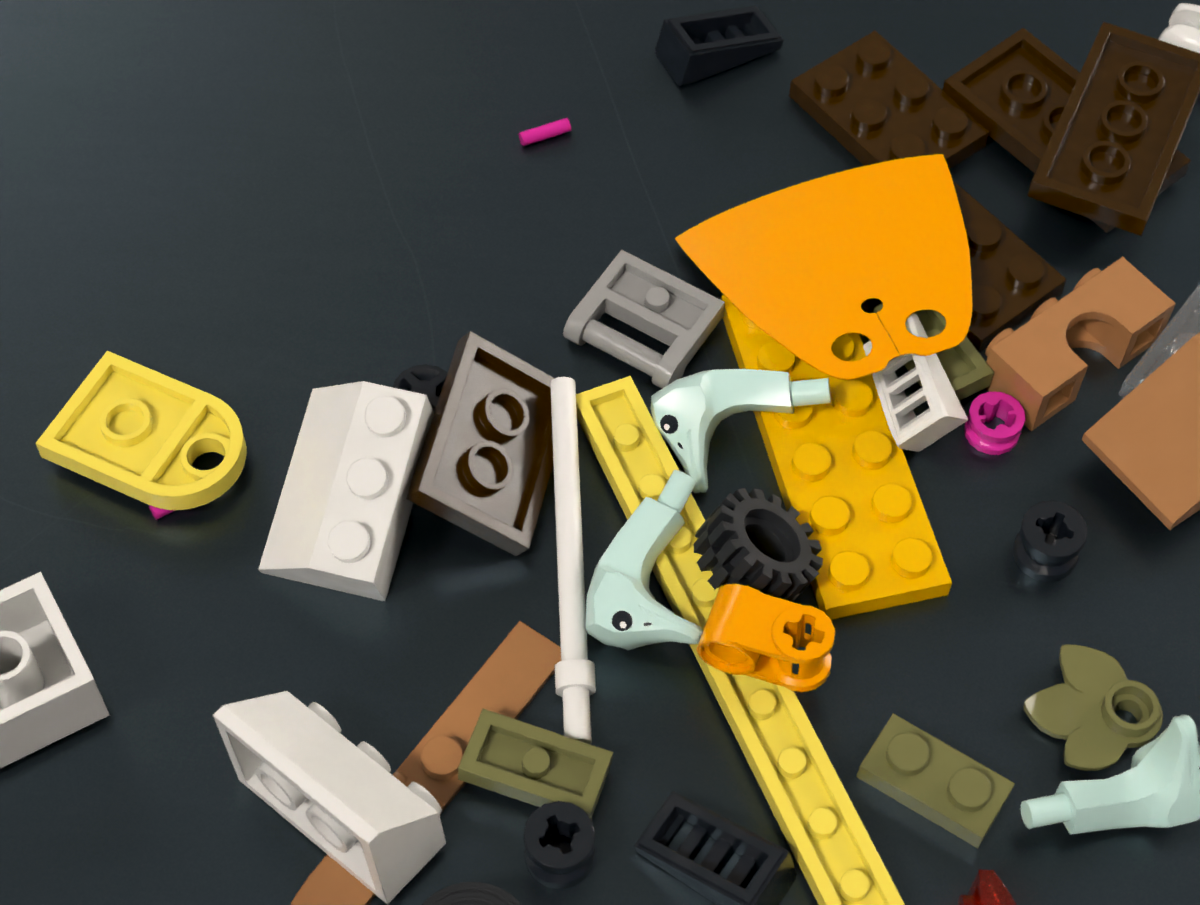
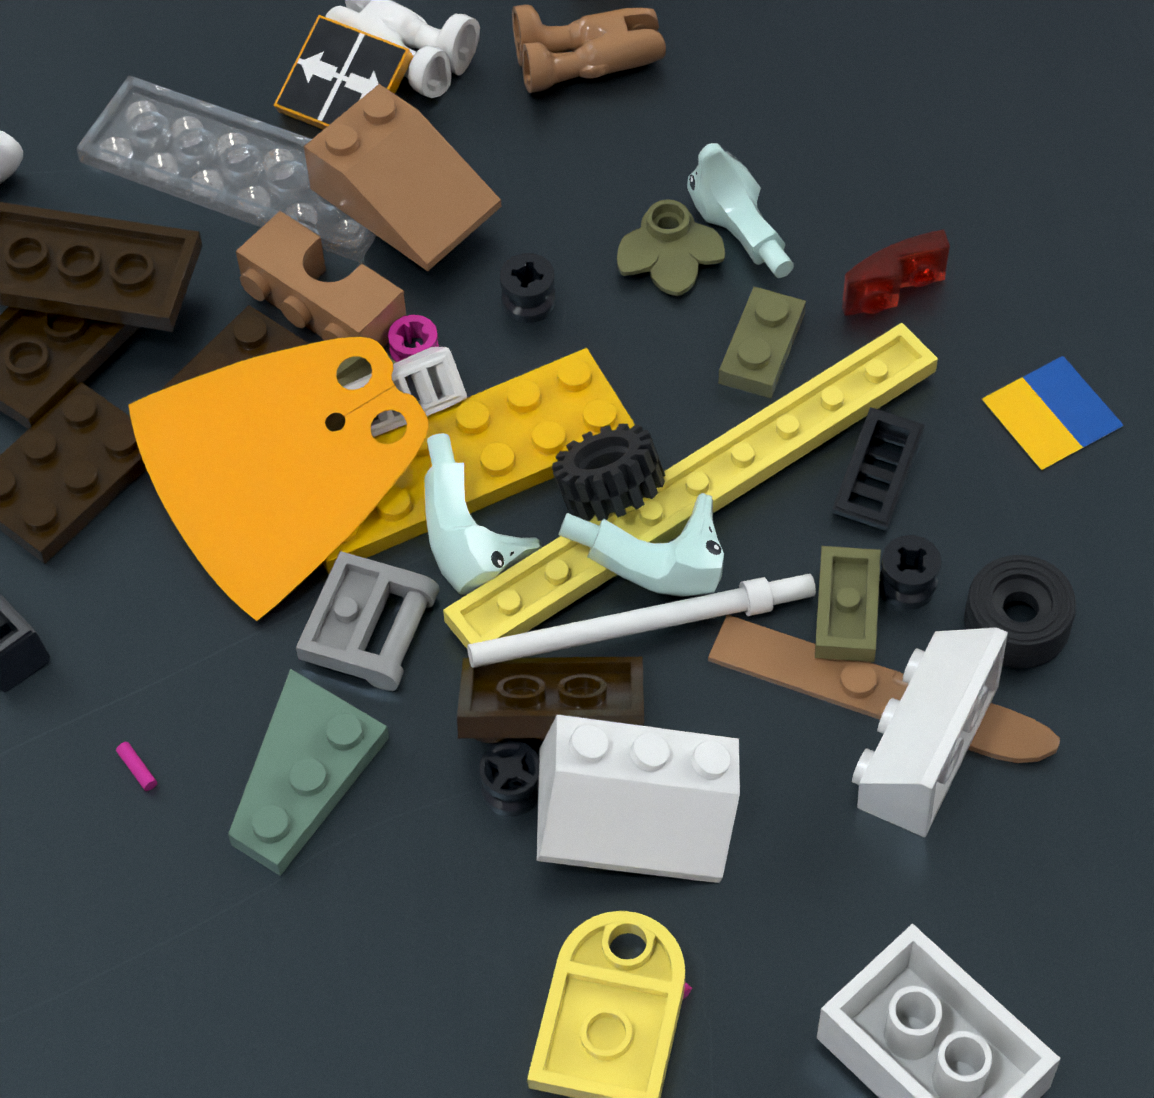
camera: 100 degrees left, 0 degrees up
light orange piece [696,584,835,692] -> none
none -> sand green wing [228,669,389,876]

